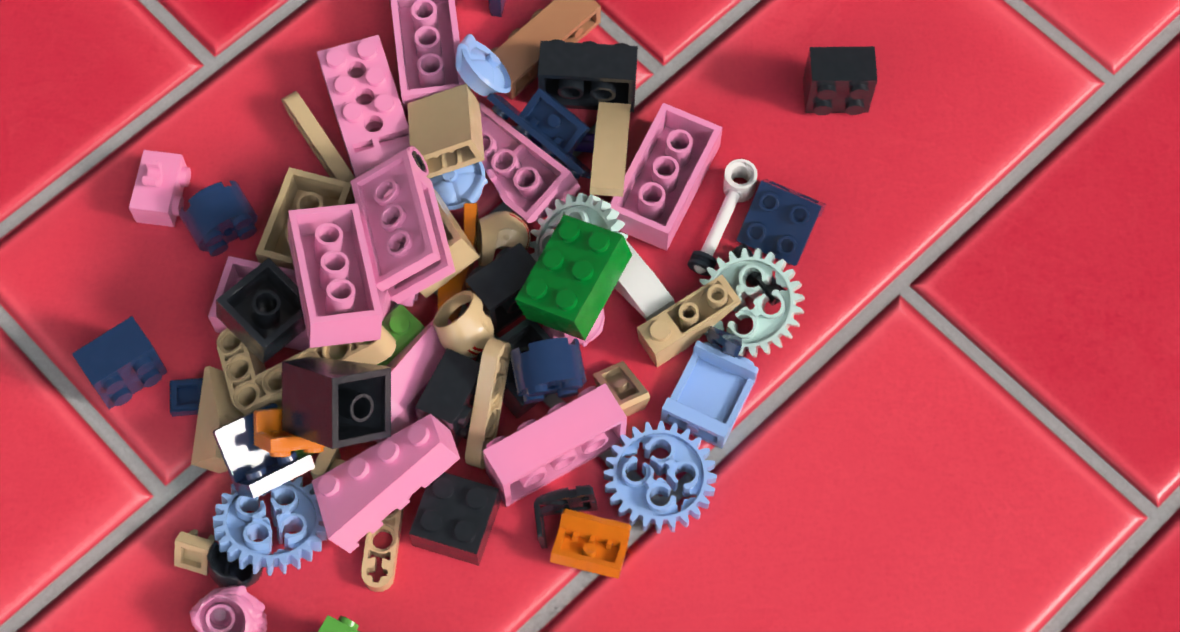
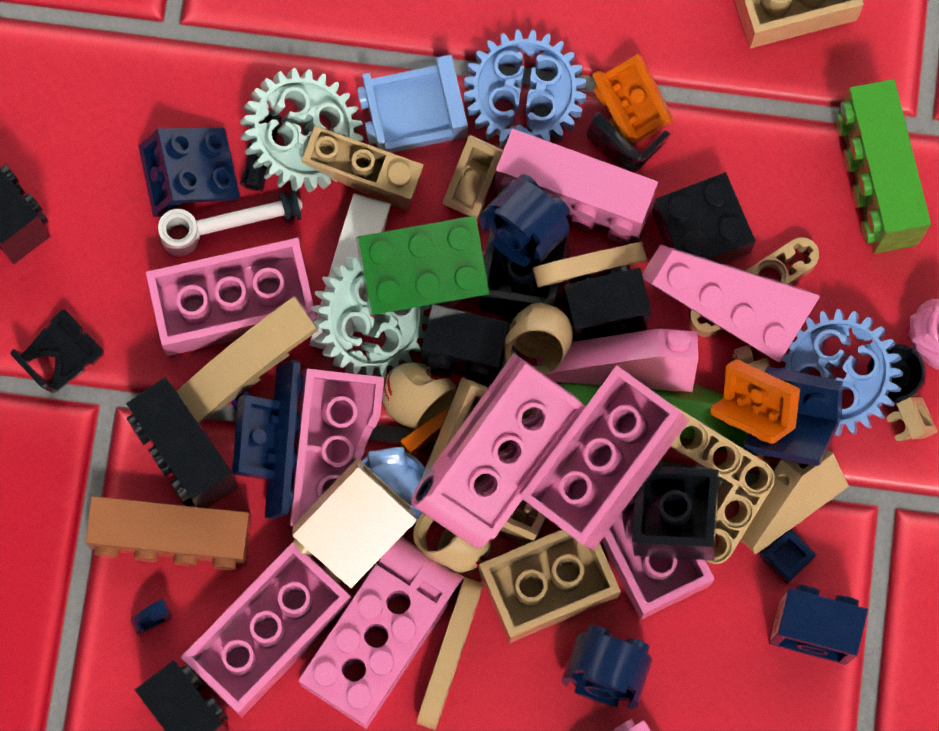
camera: 130 degrees left, 10 degrees up
slope [282,357,391,449] -> none
light blue piece [455,34,511,96] -> none
dark blue tile [706,326,742,358] -> none
none -> black piece [10,310,104,393]

